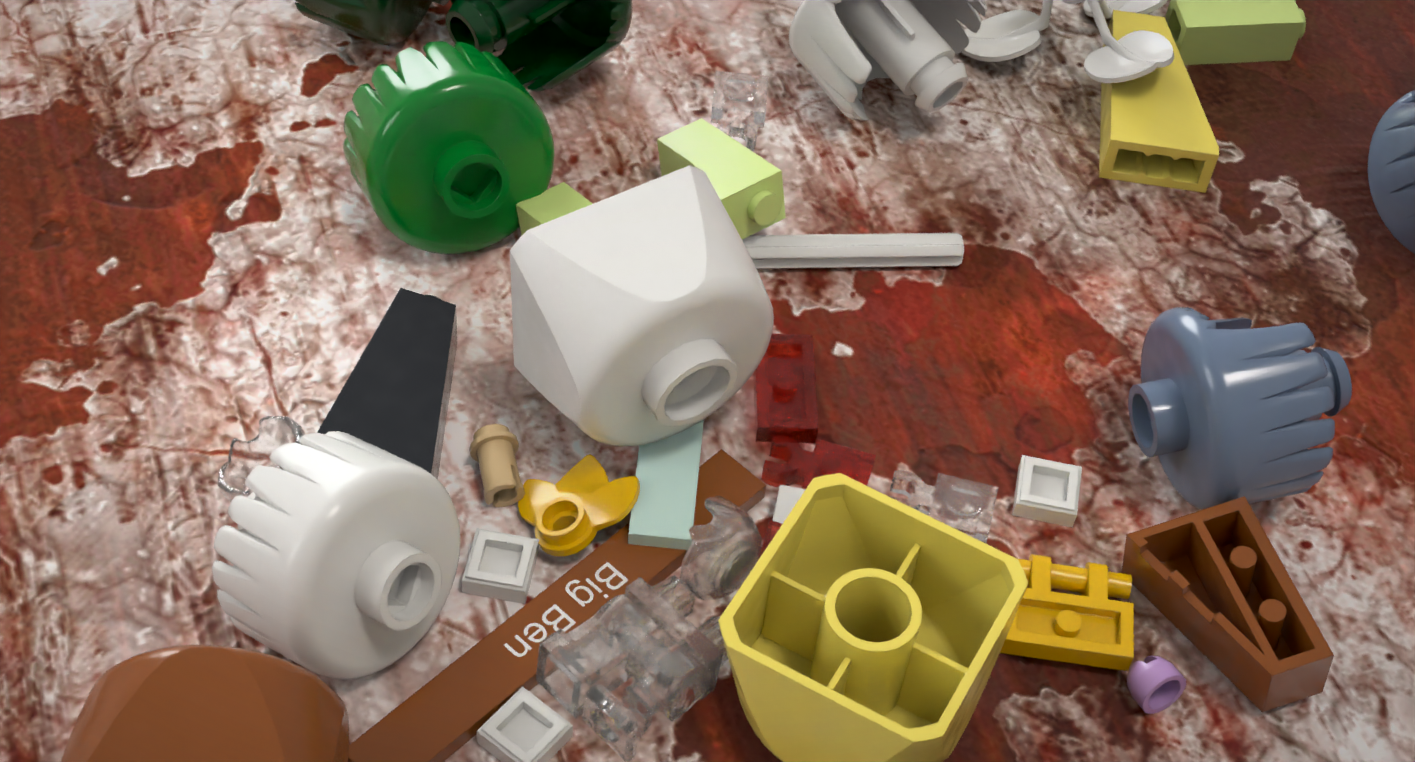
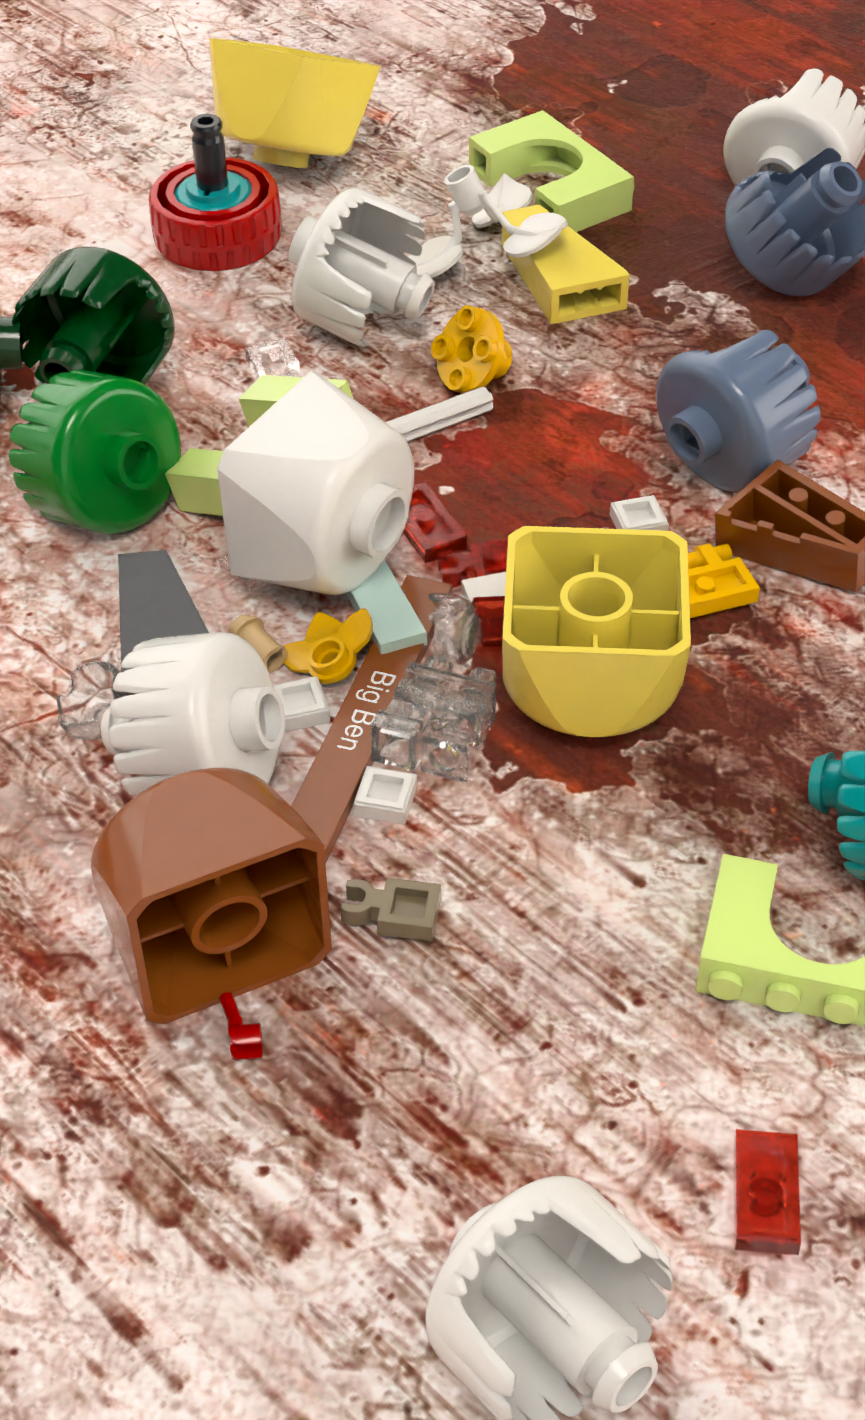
camera: 20 degrees left, 5 degrees down
lavender hinge [1127,656,1186,714] -> none
none -> yellow plate [431,305,513,393]

